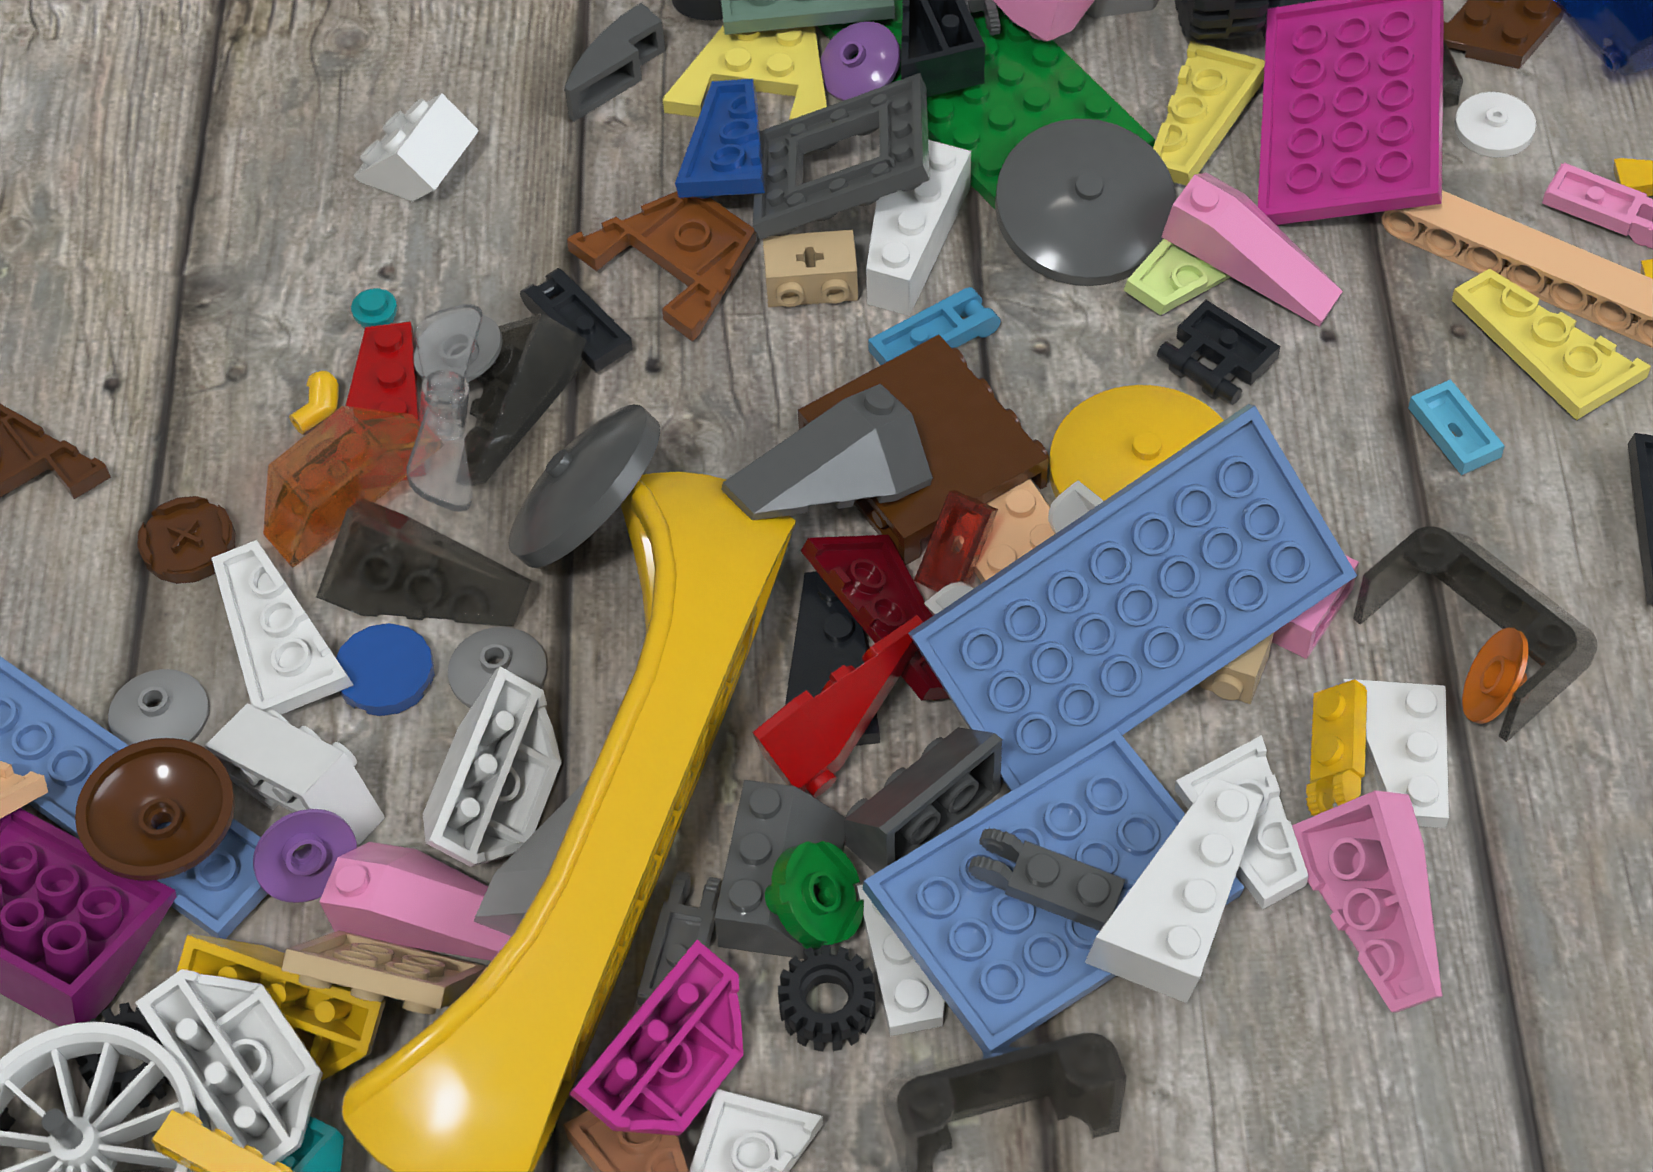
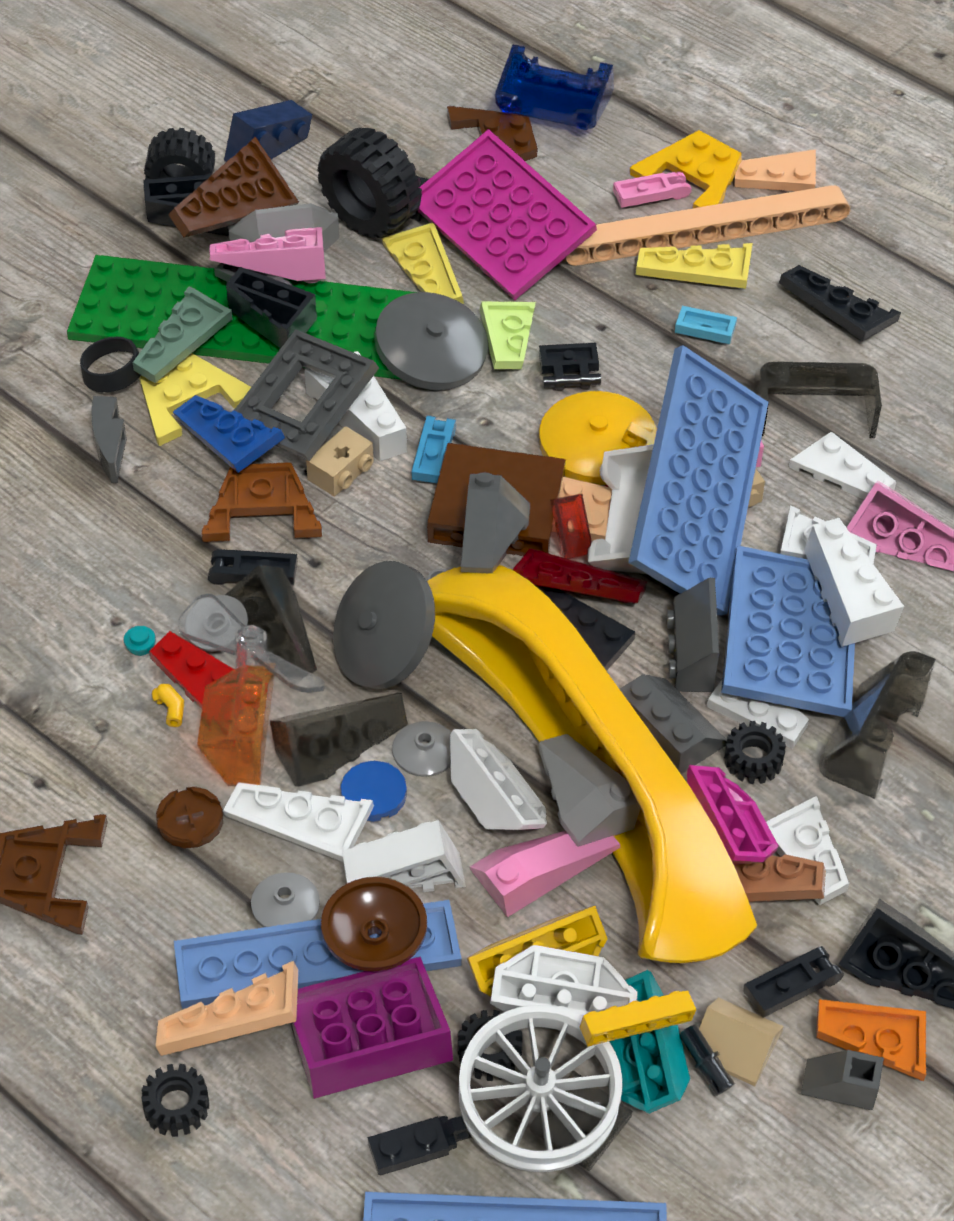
camera: 50 degrees left, 5 degrees down
medium lavender dish [253,809,357,903] -> none
tan plate [282,930,487,1014] -> none
white slope [354,93,479,201] -> none
red wedge [752,615,924,798] -> none
green plate [765,841,864,951] -> none
medium lavender dish [820,22,901,101] -> none
dark grey hinge [968,828,1125,931] -> none
bright pink wedge [1161,172,1343,327] -> none
yellow hinge [1306,679,1367,816] -> none
white piece [1454,92,1536,157] -> none
orange dish [1462,627,1528,724] -> none

